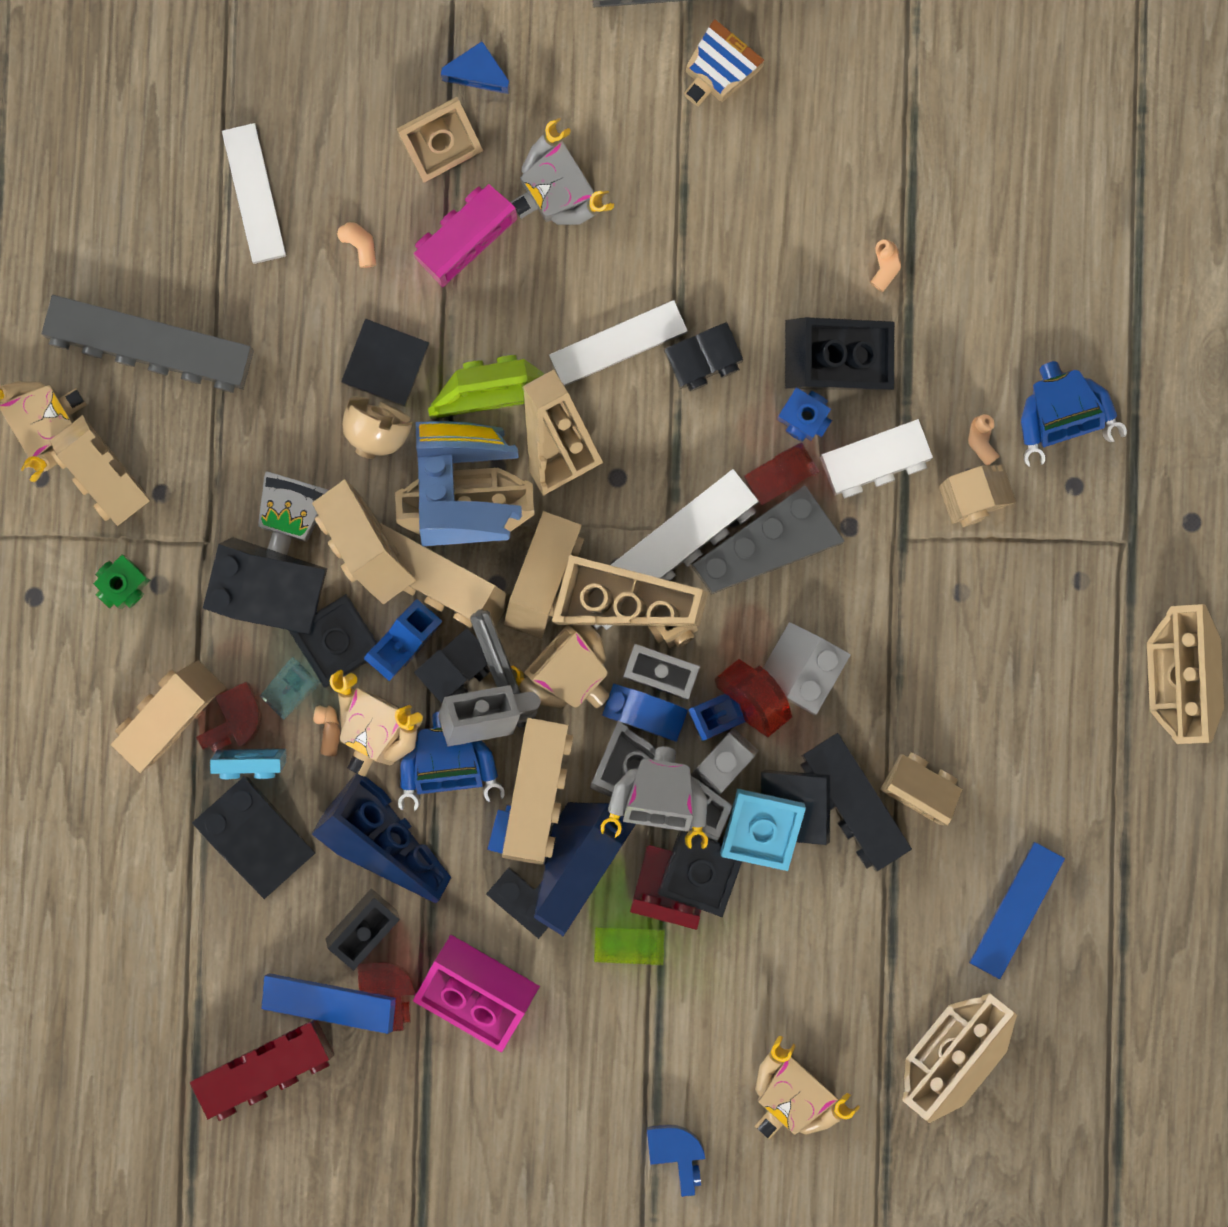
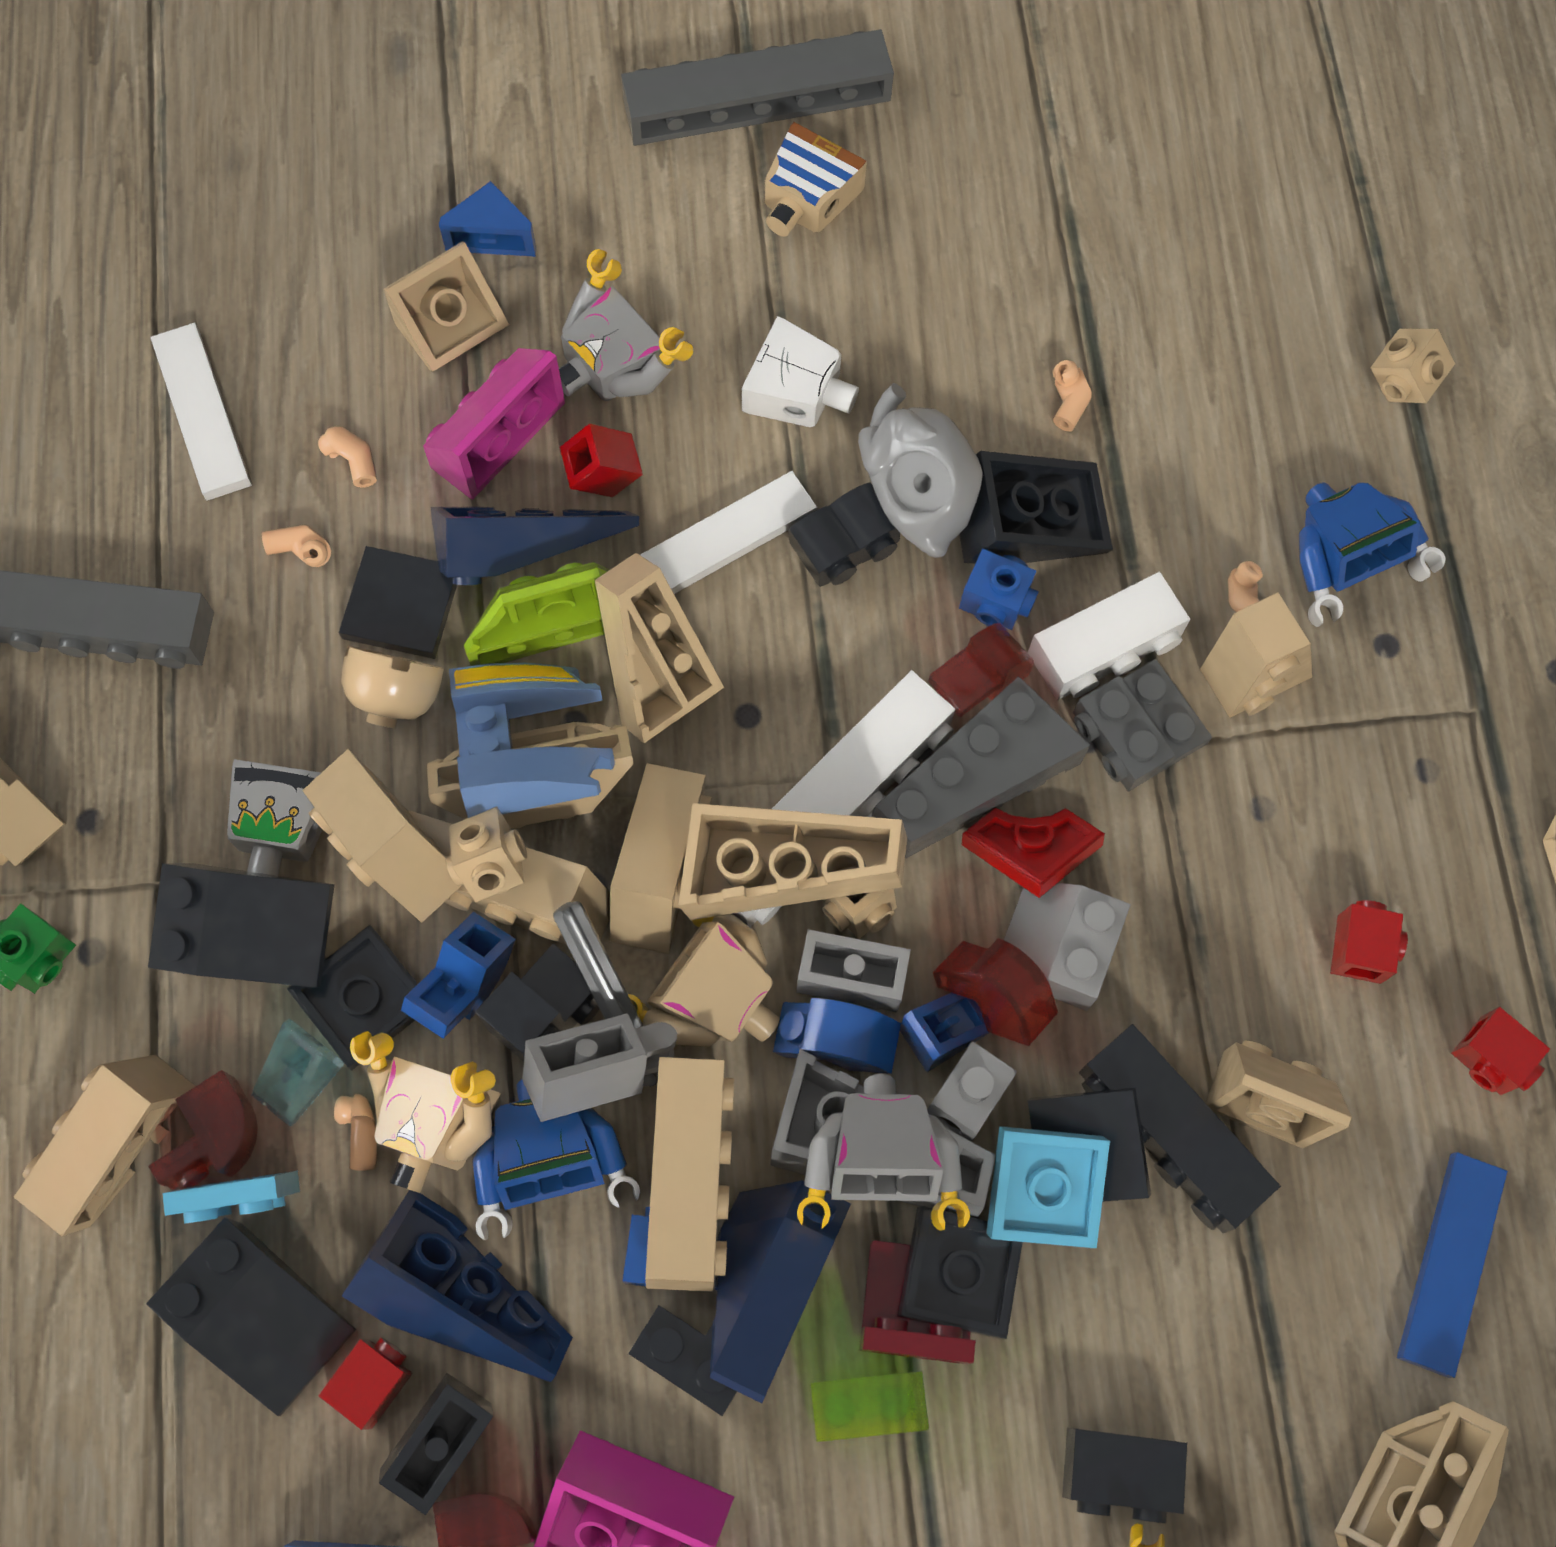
camera: 10 degrees left, 15 degrees down
none -> light nougat arm [262,525,331,567]
none -> red brick [318,1337,413,1430]
none -> dark blue wedge [431,507,639,585]
none -> tan brick [446,807,527,903]
none -> red brick [559,423,643,498]
none -> white torso [742,316,859,427]
none -> light grey piece [858,383,983,558]
none -> red tile [961,808,1105,898]
none -> black brick [1062,1428,1187,1523]
none -> dark grey plate [1073,659,1212,792]
none -> red brick [1330,900,1408,984]
none -> tan brick [1370,329,1455,403]
none -> red brick [1451,1007,1550,1095]

